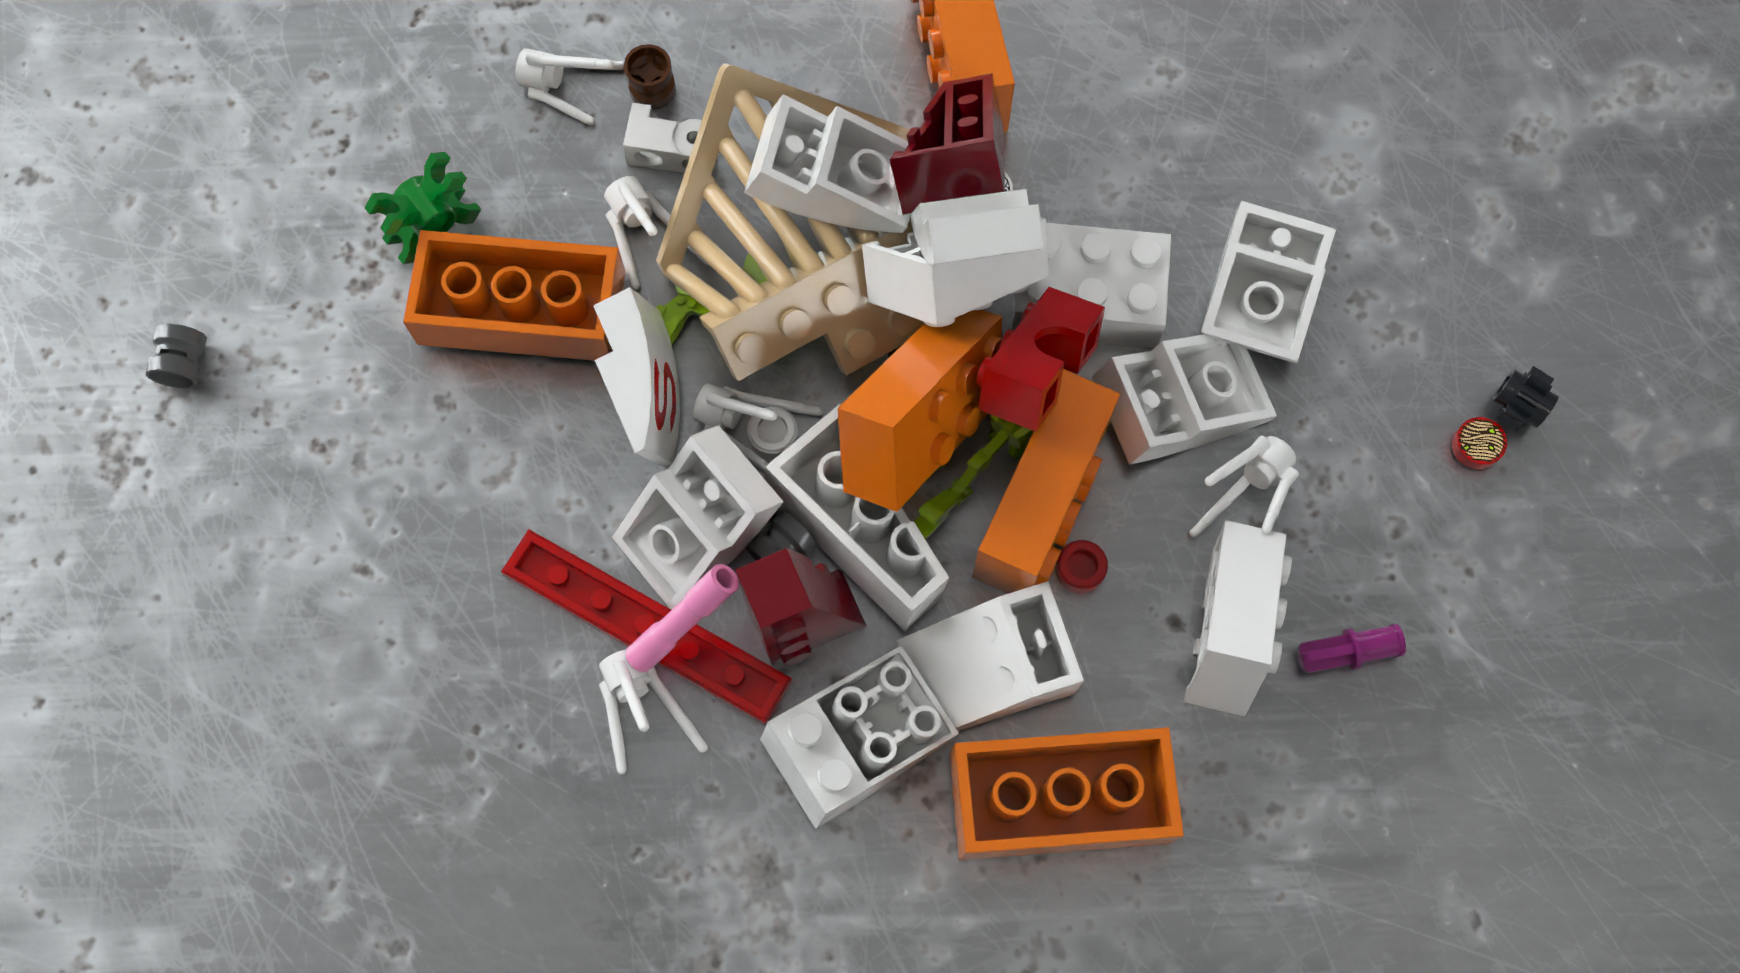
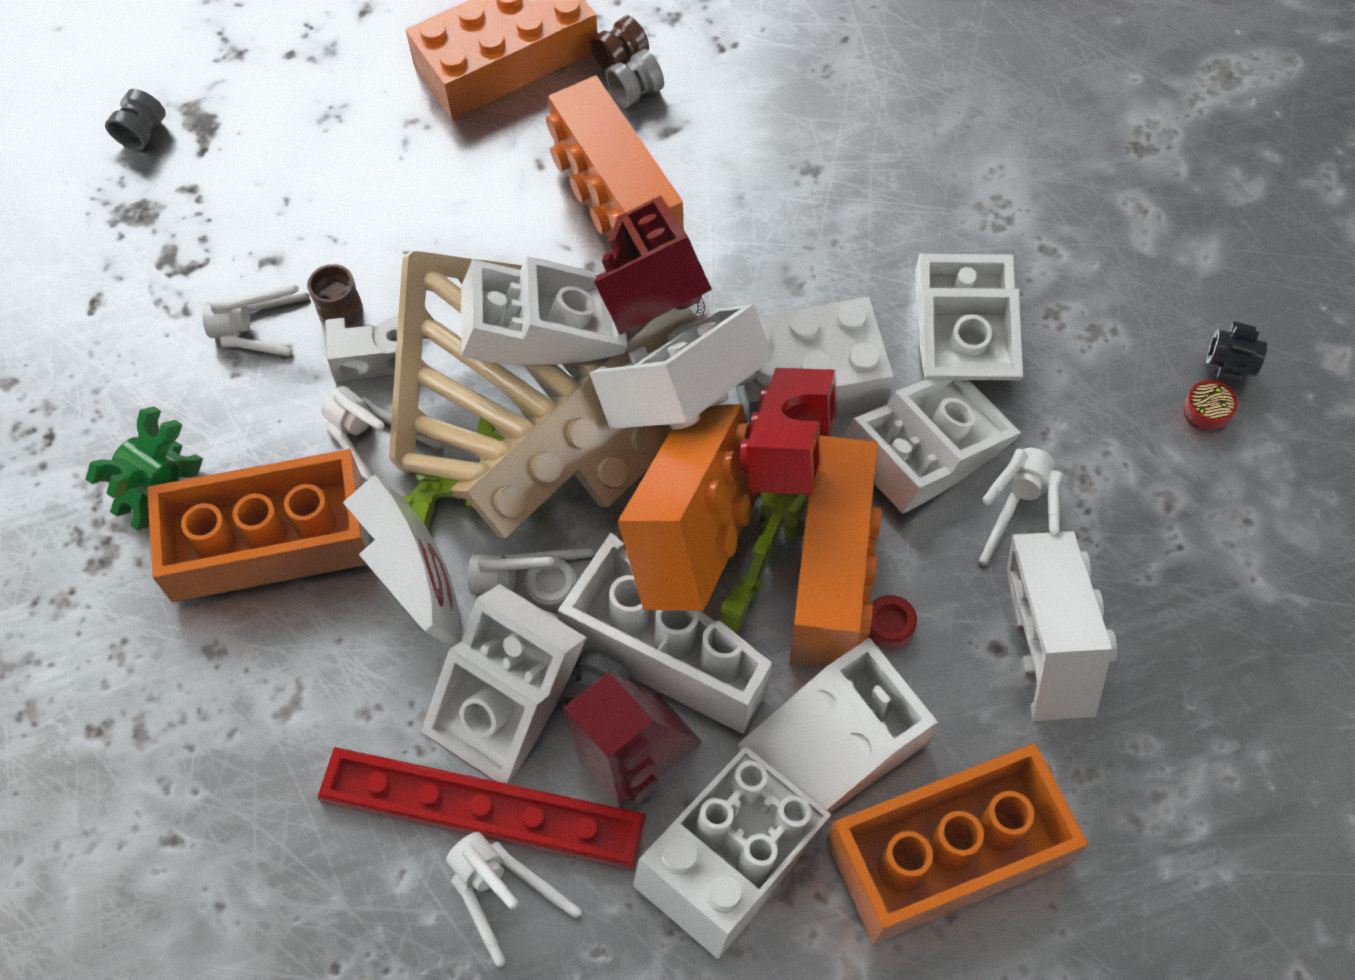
camera: 15 degrees left, 10 degrees down
bright pink piece [626,564,739,672] -> none
white slope [910,189,1044,265] -> none
magenta axle [1297,624,1406,673] -> none

